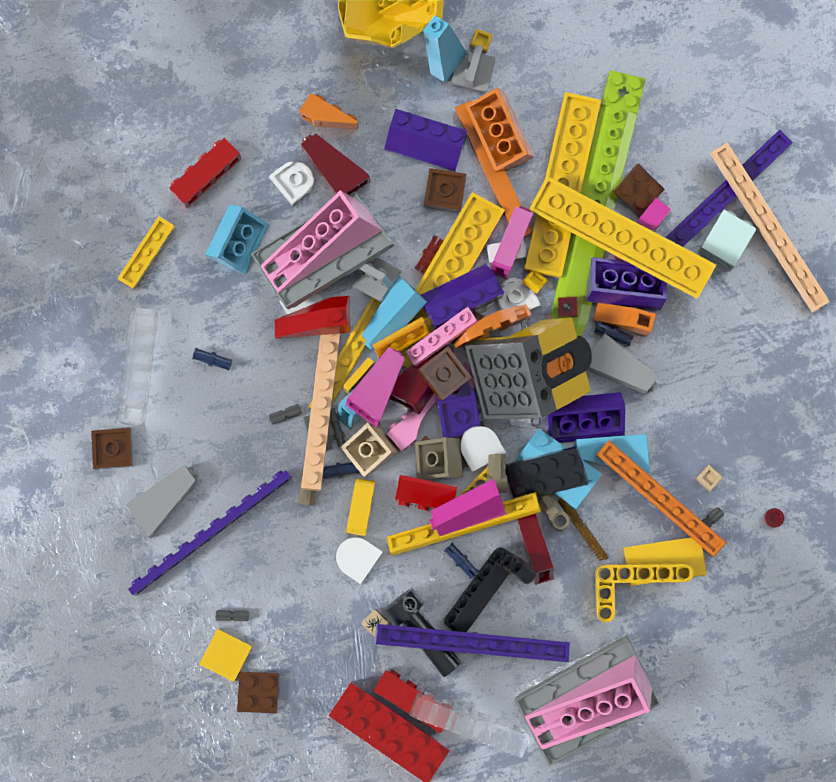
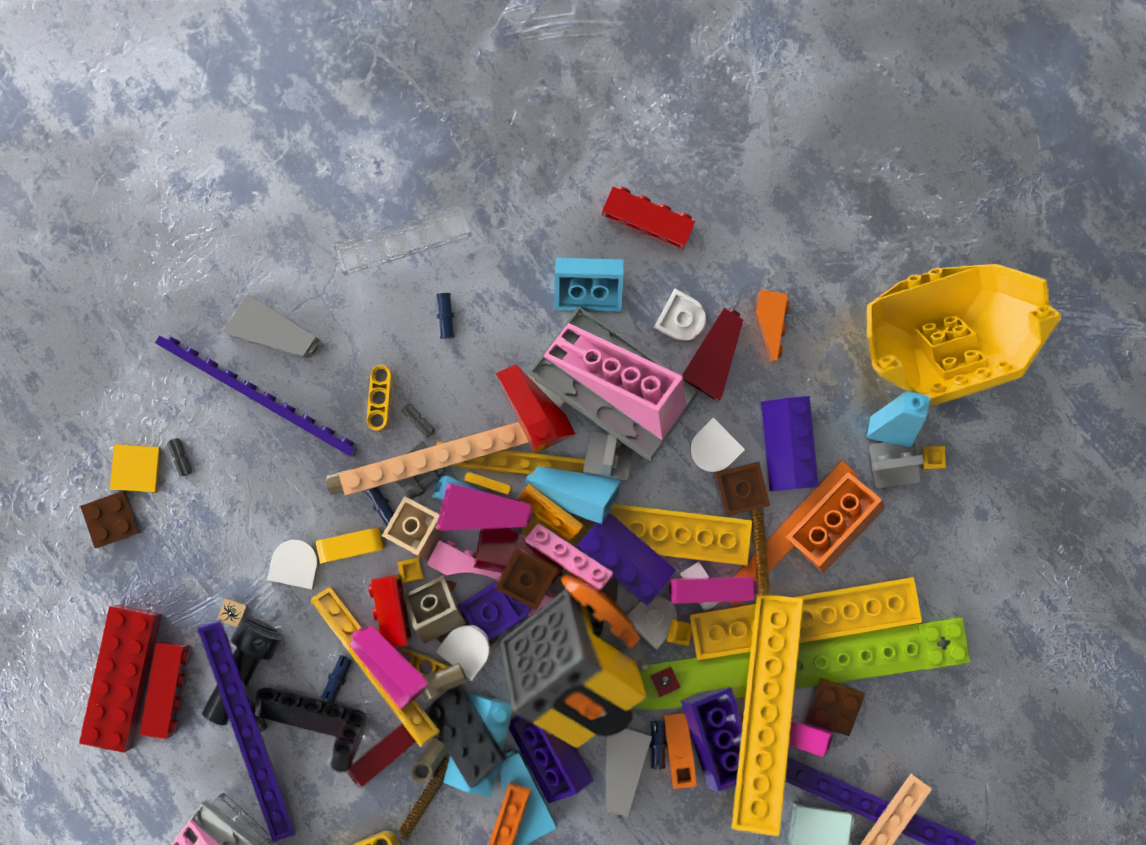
camera: 70 degrees right, 5 degrees up
reddish brown plate [91,428,133,470] -> none
yellow plate [117,216,176,290] -> none
clear brick [409,691,530,758] -> none
clear red pin [415,235,443,274] -> none
none -> yellow beam [366,365,394,432]
none -> yellow tile [398,557,425,584]
none -> white tile [690,417,745,472]
none -> pearl gold piece [751,508,771,596]

